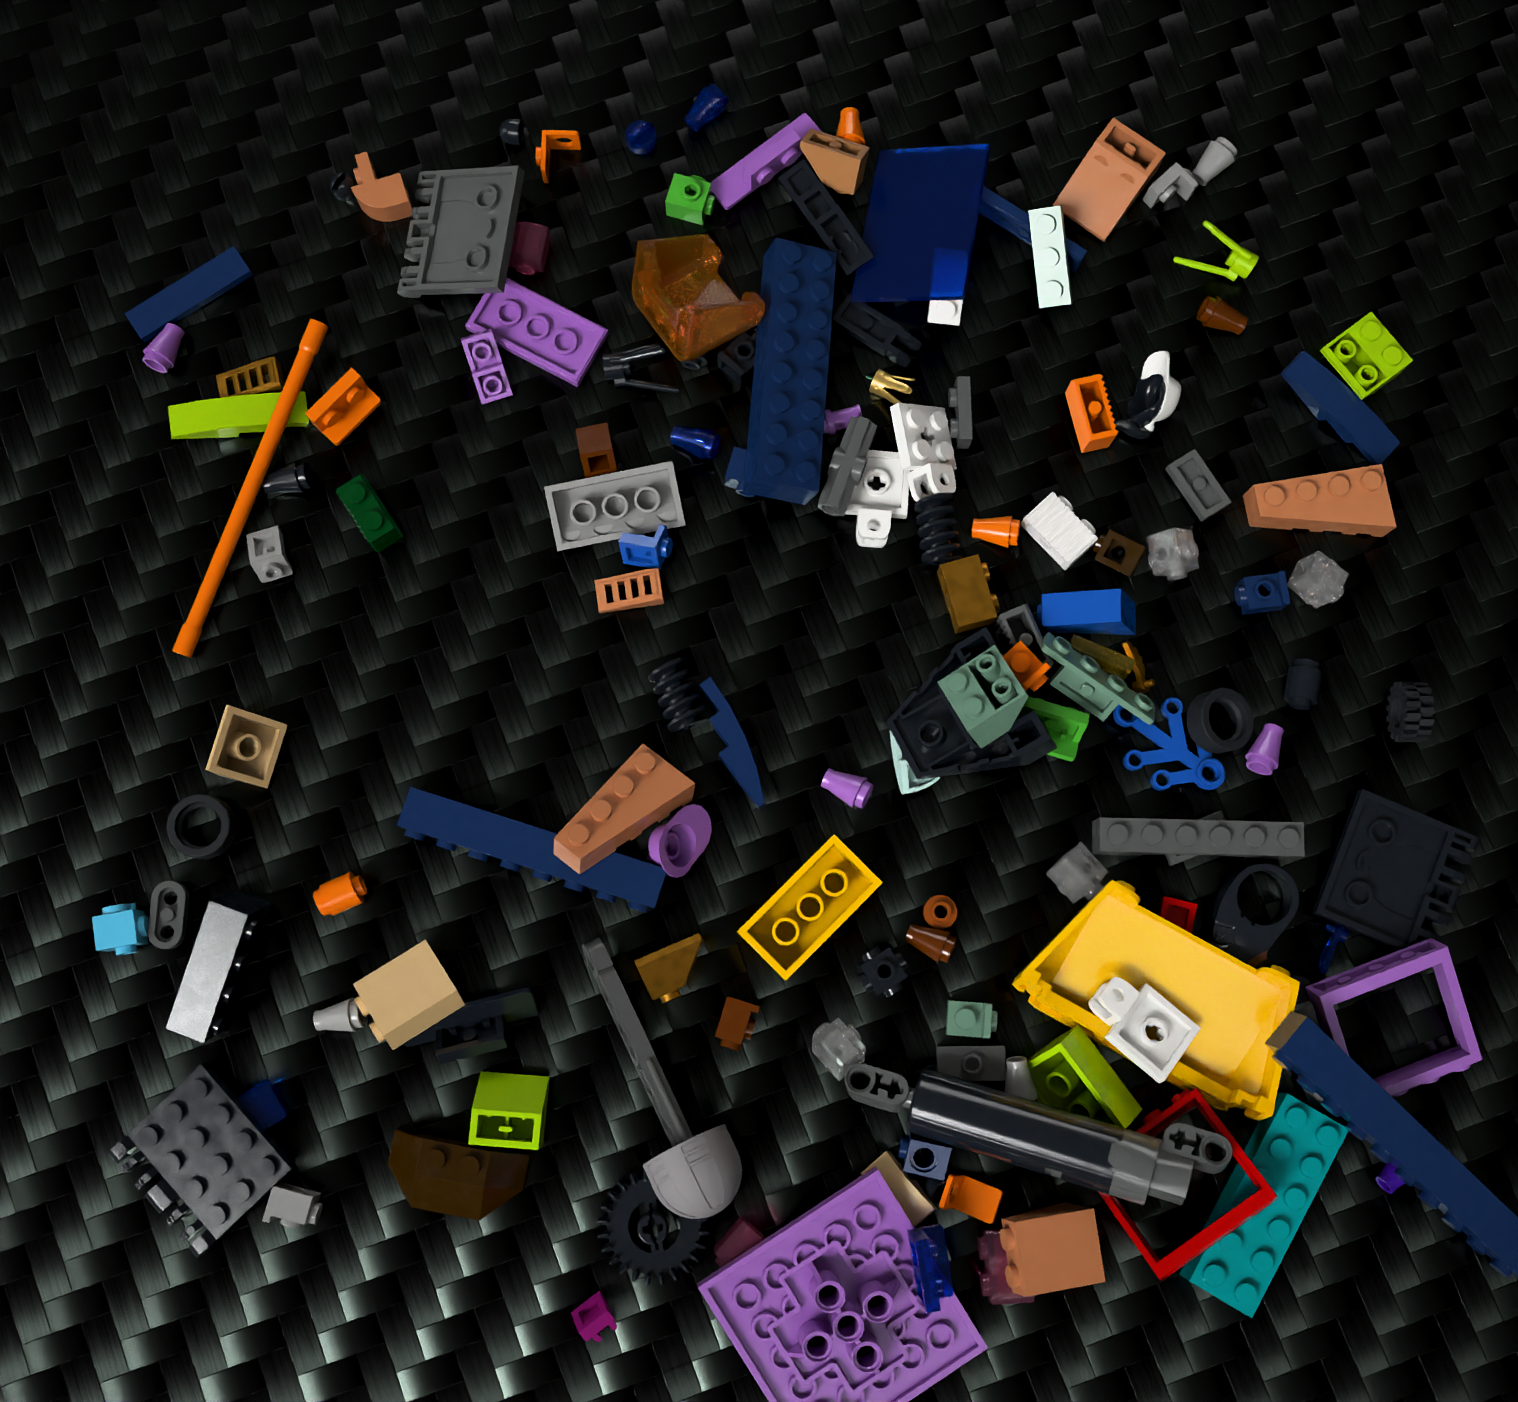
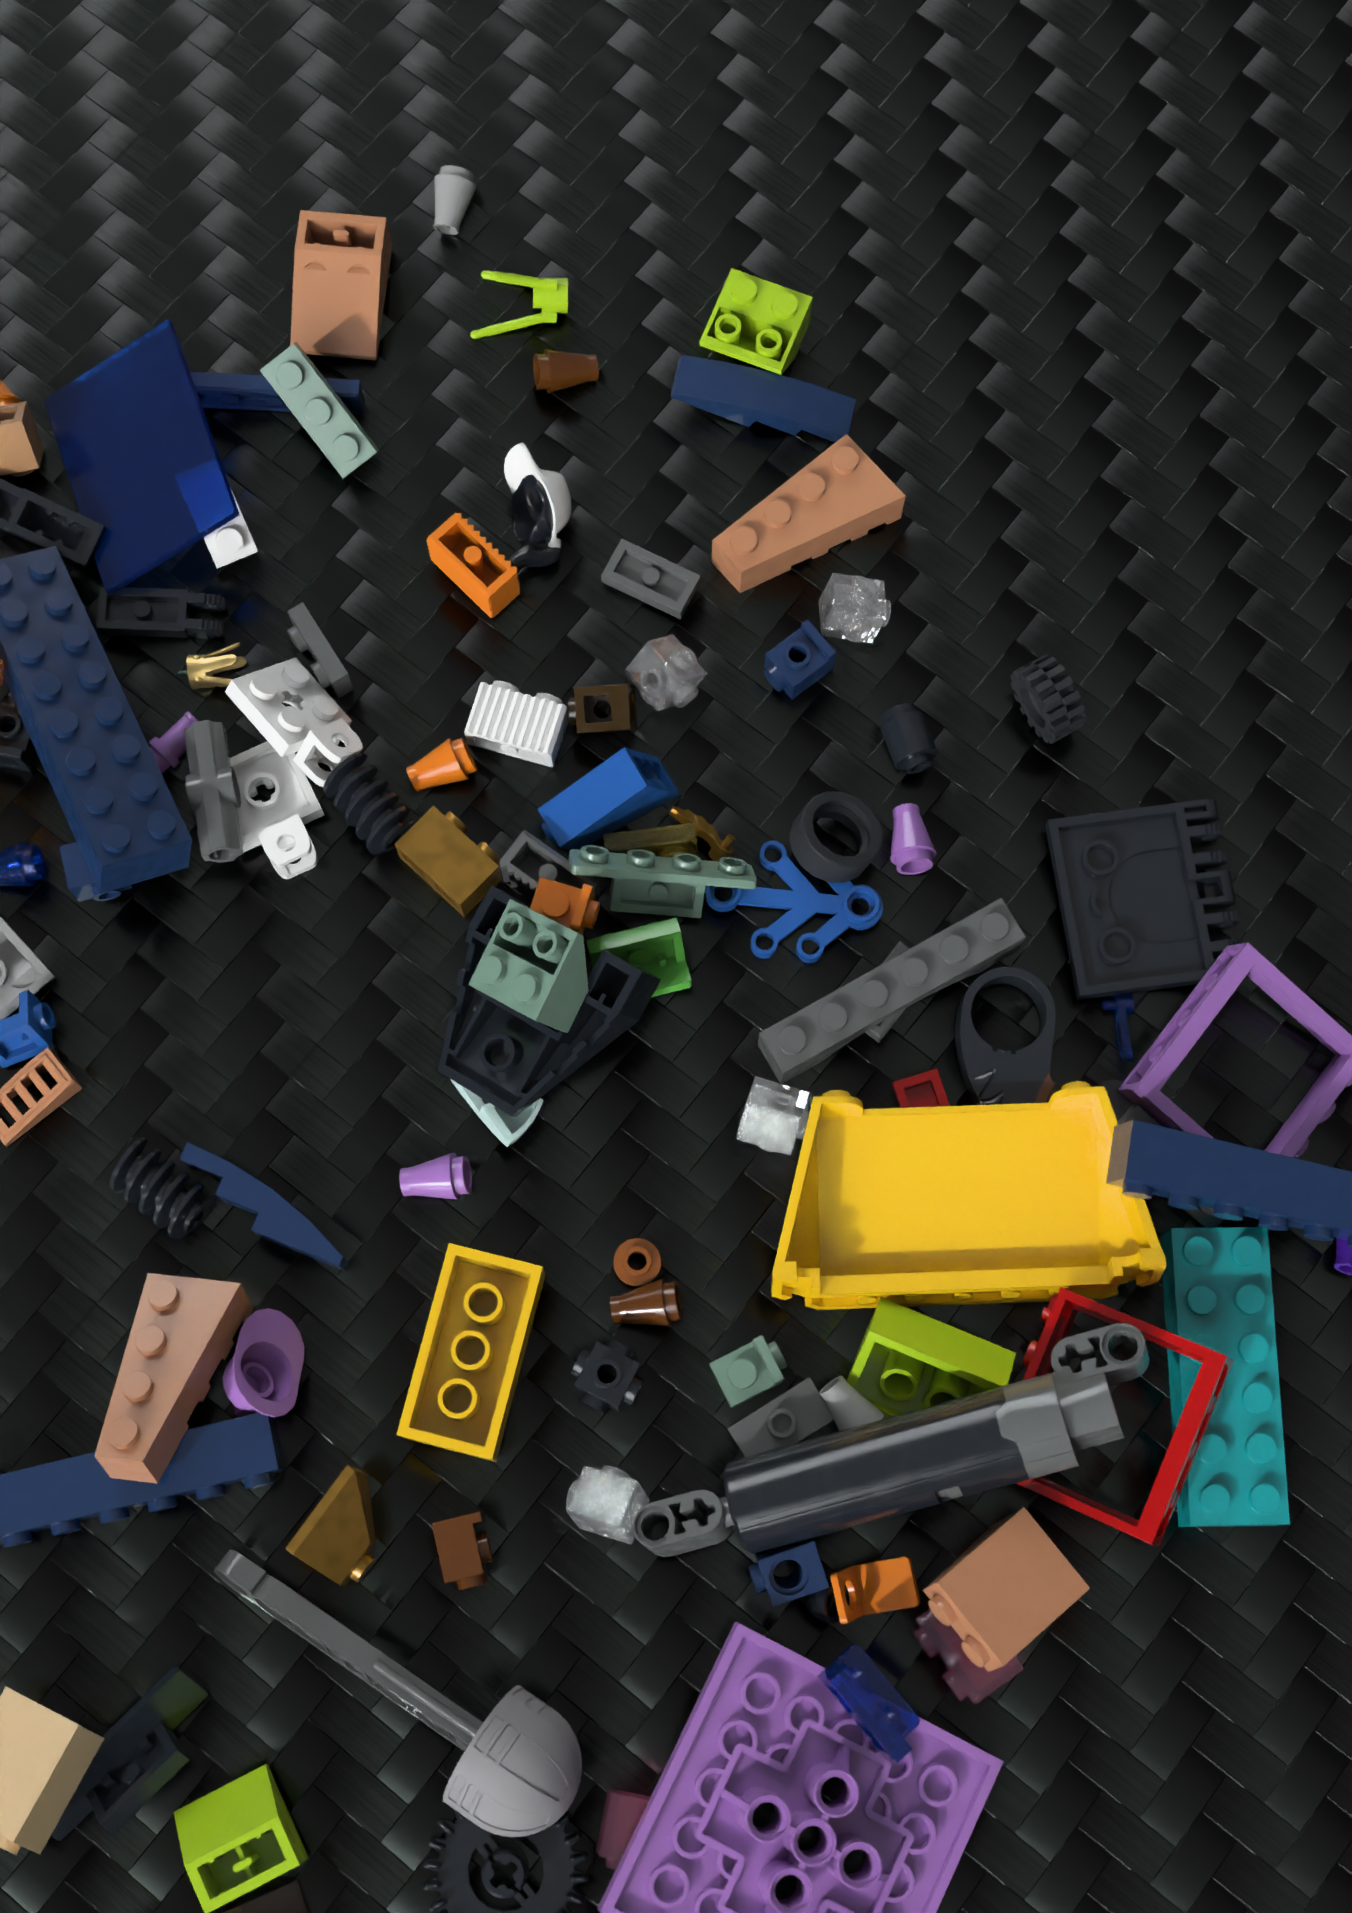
camera: 30 degrees left, 5 degrees down
tan slope [861,1151,937,1228] -> none
white plate [1089,977,1201,1083] -> none
light grey bracket [1142,162,1198,208] -> none

